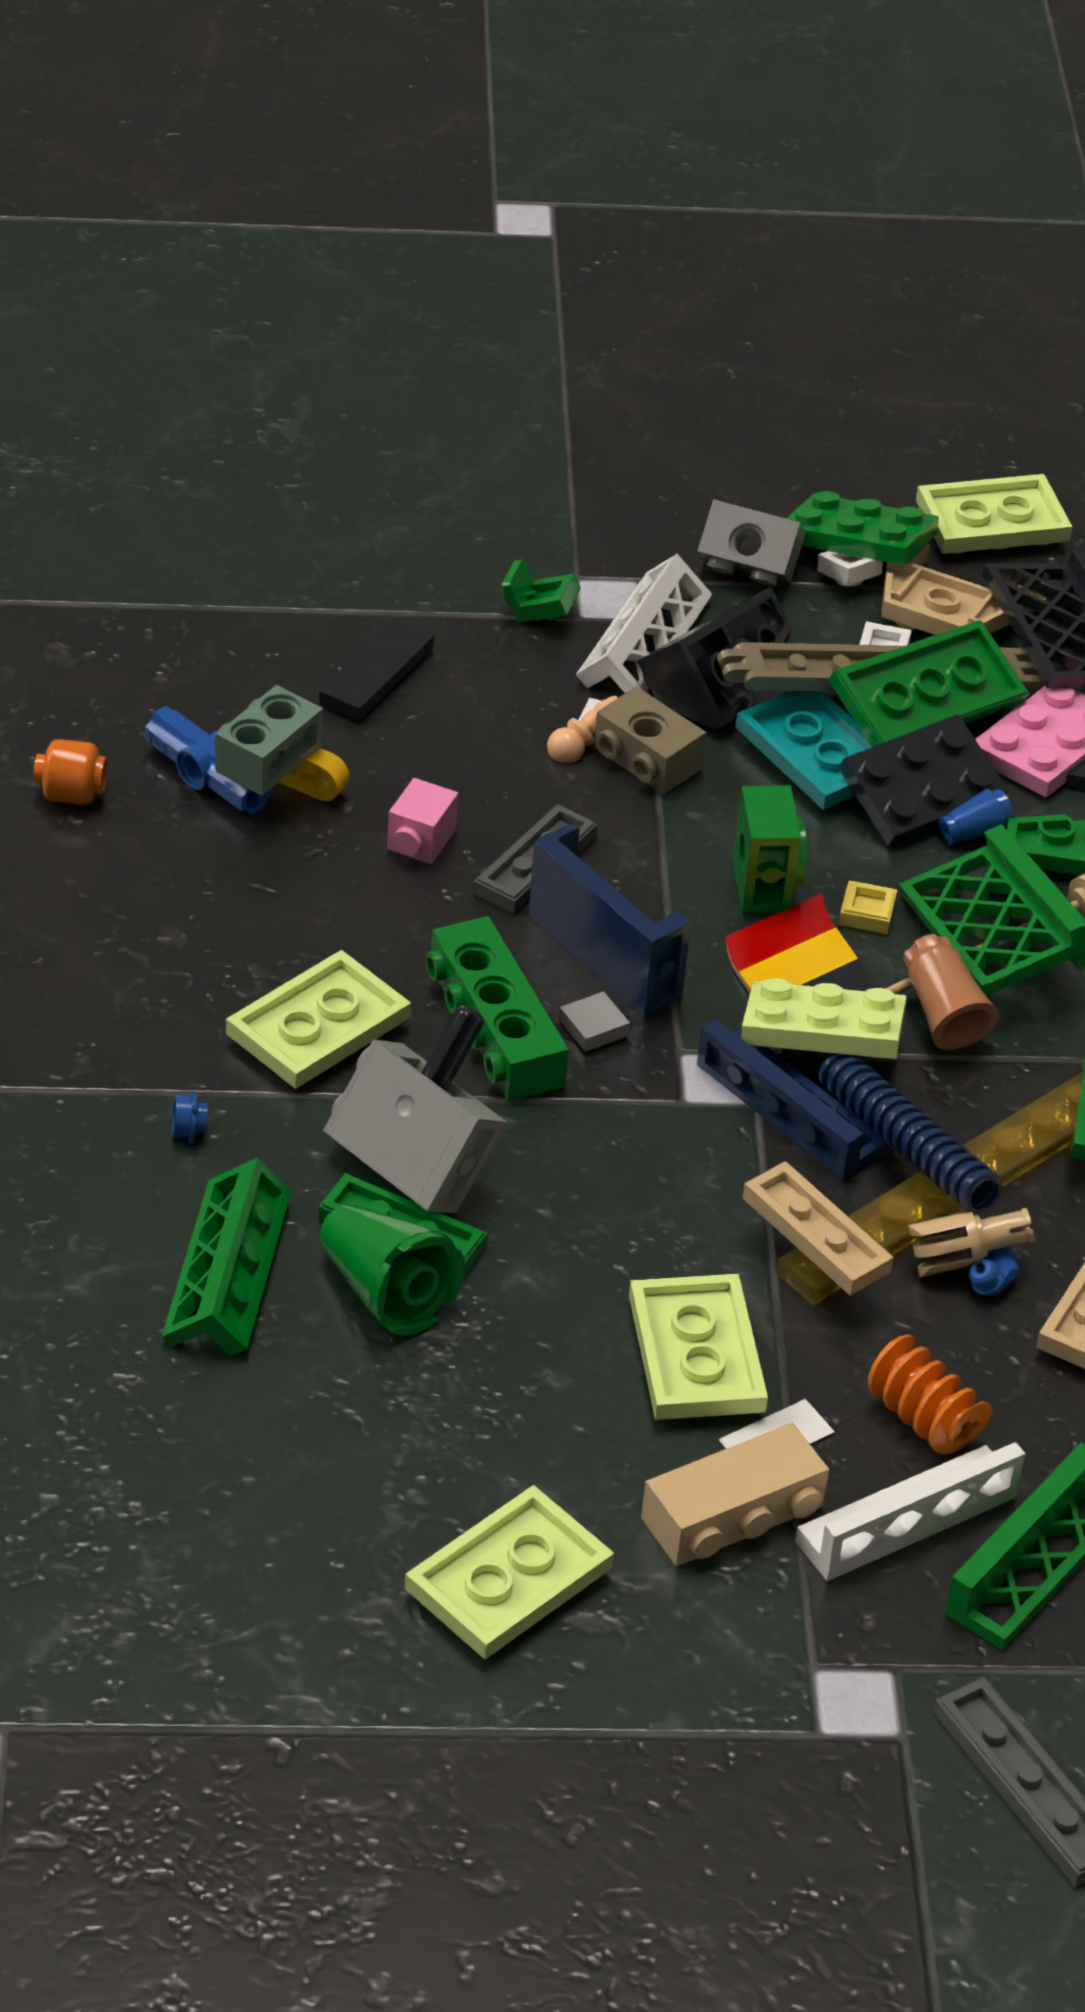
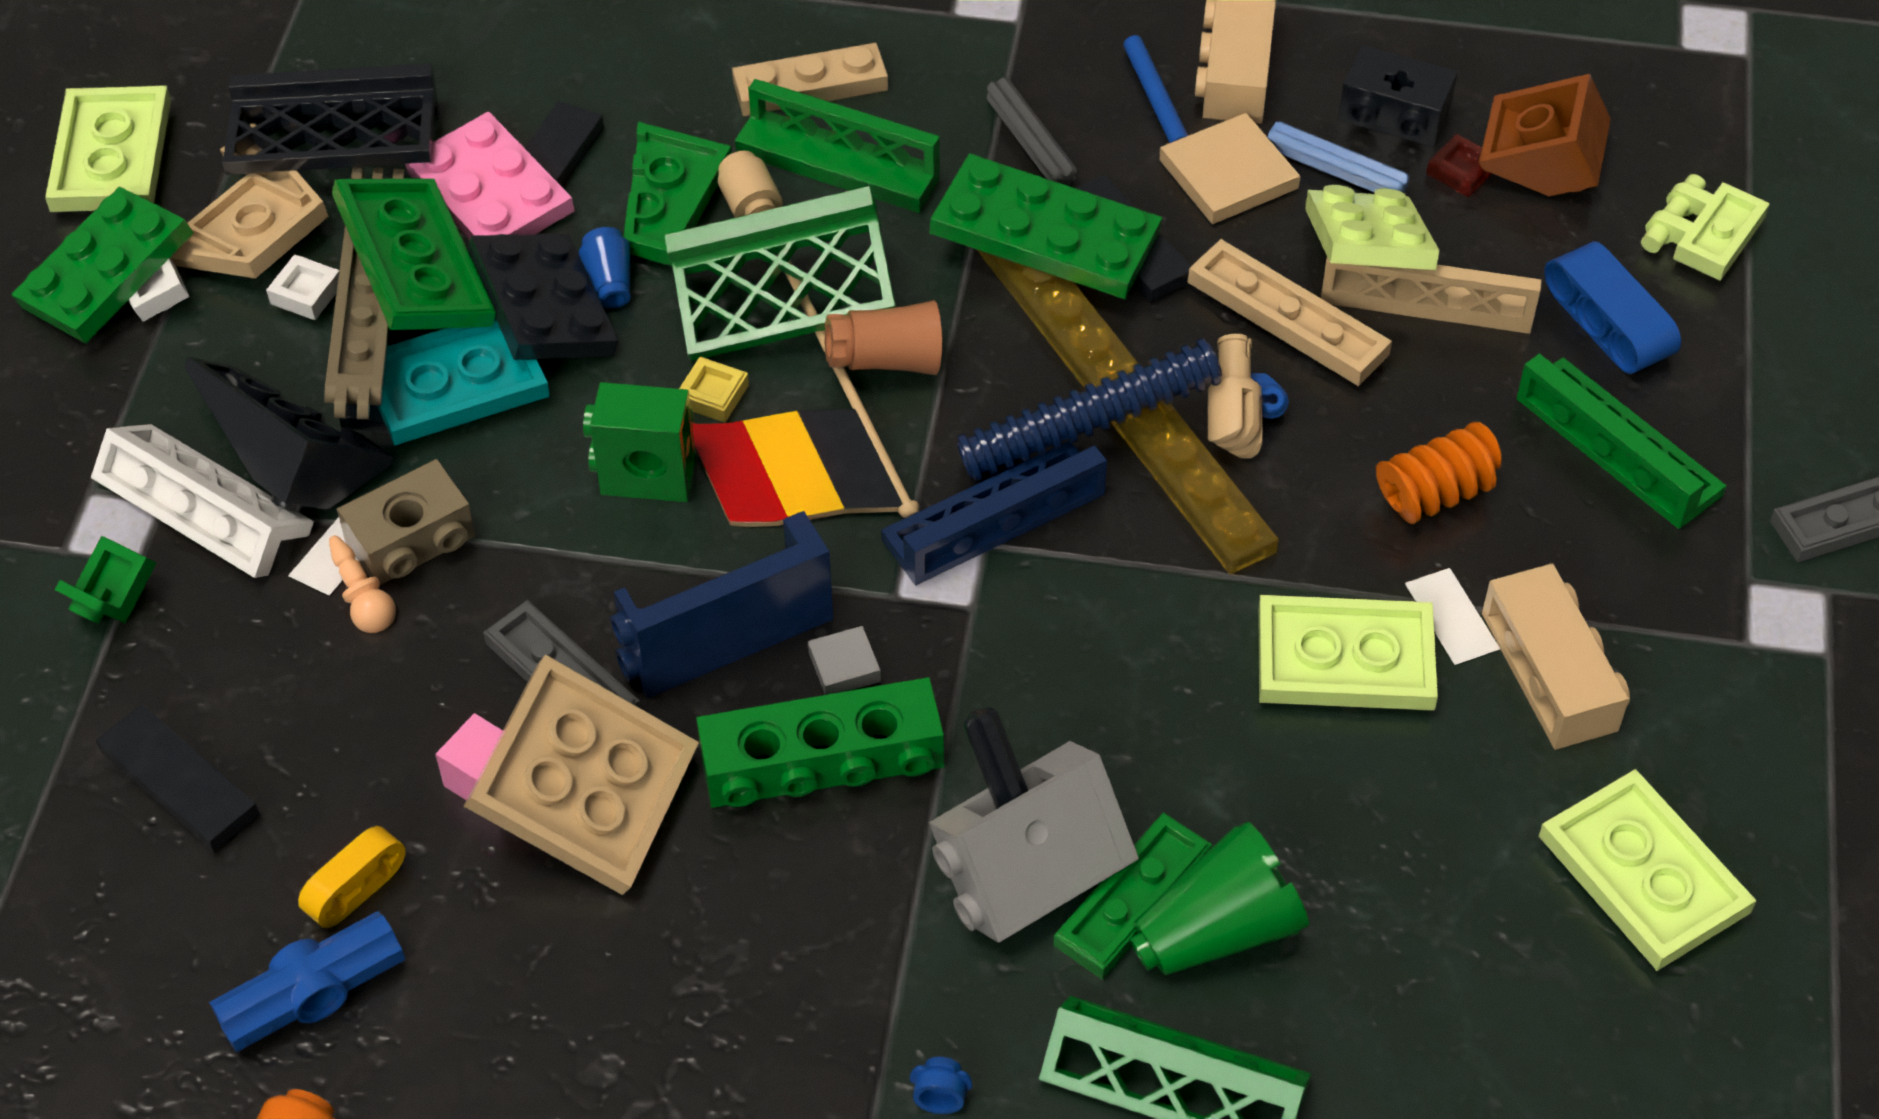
camera: 75 degrees left, 10 degrees up
sand green brick [214,685,323,796] -> none
yellowish green plate [226,950,411,1089] -> none
light grey brick [697,499,806,587] -> none
yellowish green plate [741,978,906,1059] -> none
tan plate [743,1161,894,1296] -> none
white fence [795,1442,1025,1581] -> none
none -> tan plate [464,654,699,895]

